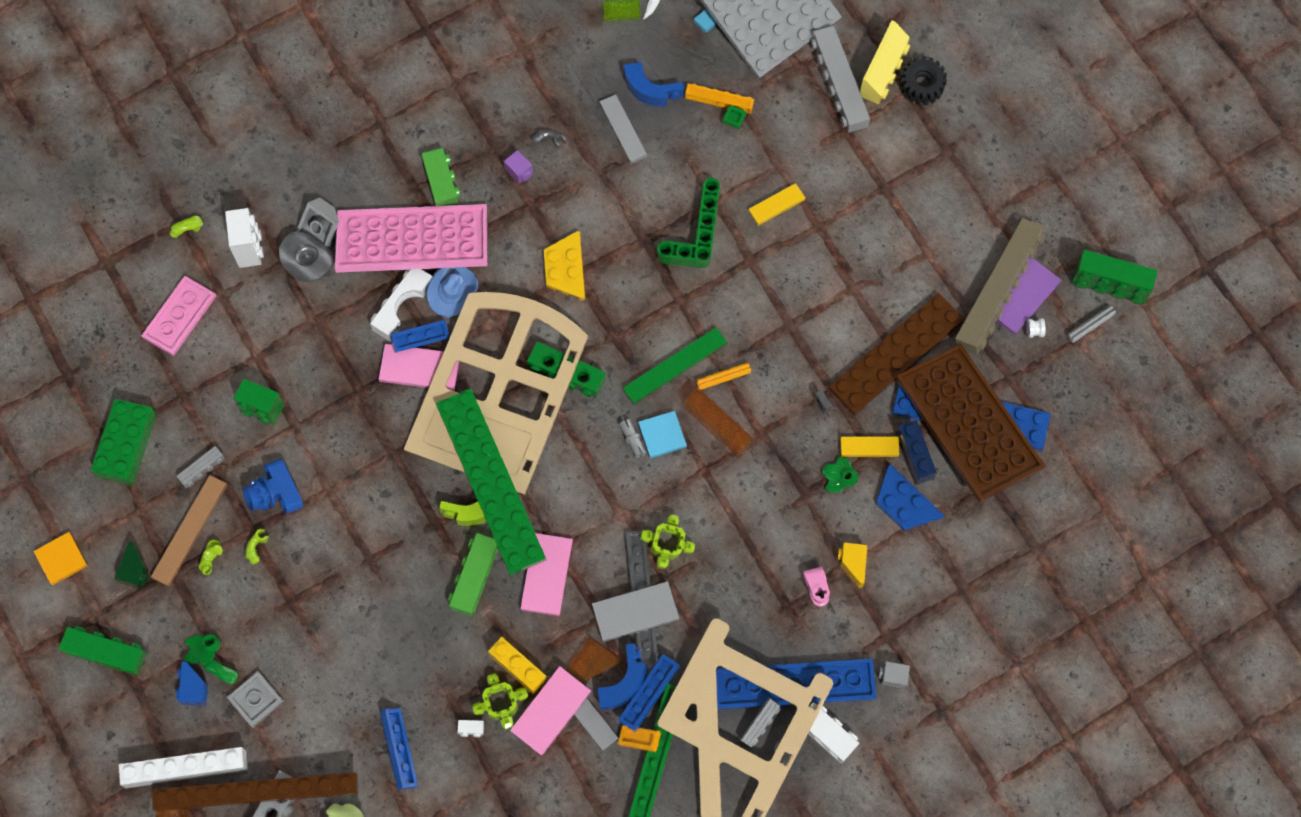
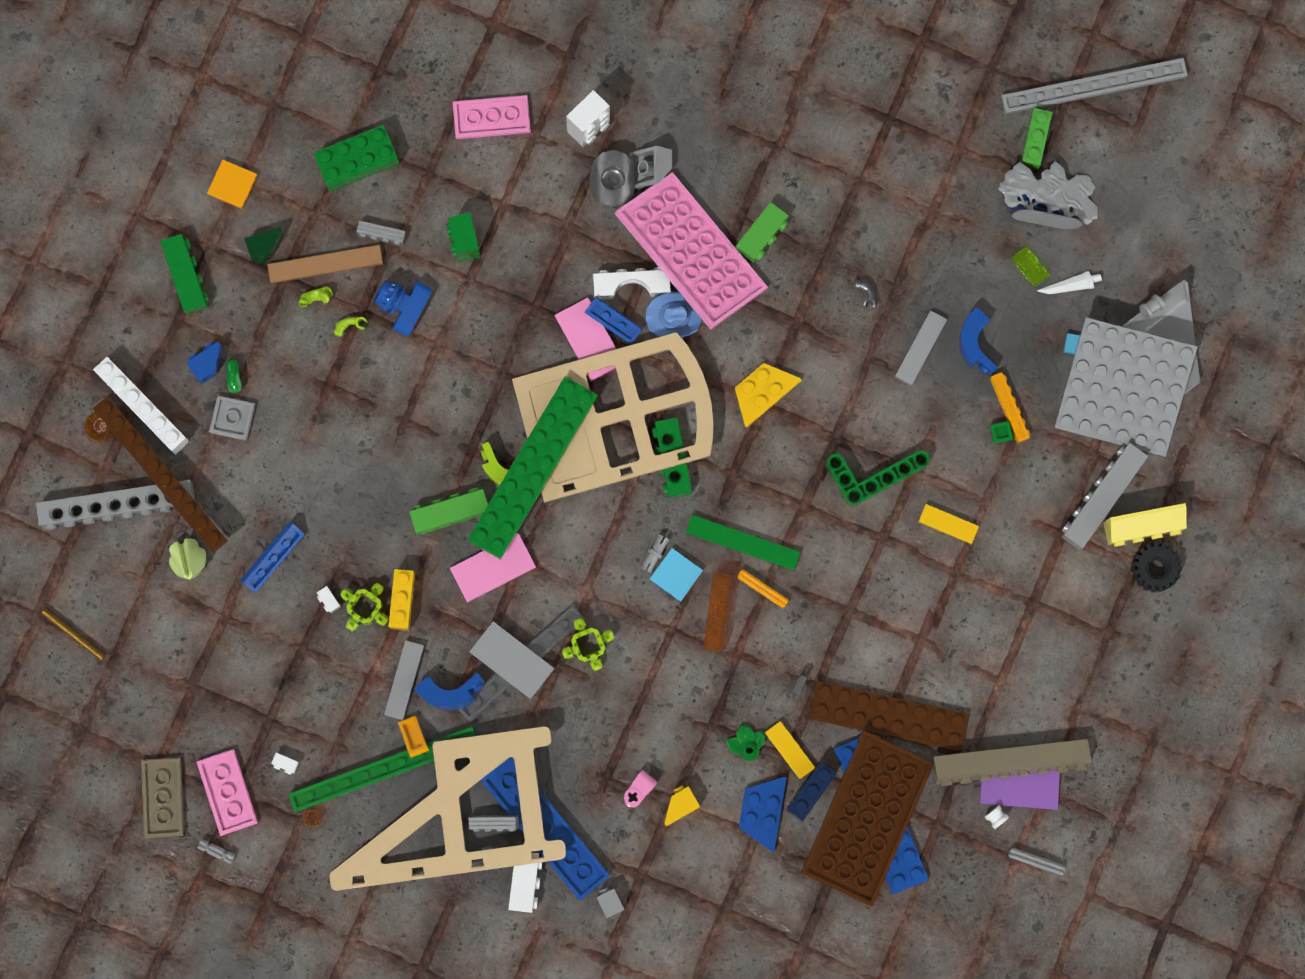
camera: 50 degrees right, 10 degrees up
lime piece [170,216,203,238] -> none
green plate [183,635,221,666] -> none
medium lavender brick [504,150,533,184] -> none
bright pink tile [510,666,592,756] -> none
clear orange wing [566,639,621,683] -> none
blue plate [618,654,680,733] -> none
green brick [1071,250,1158,304] -> none

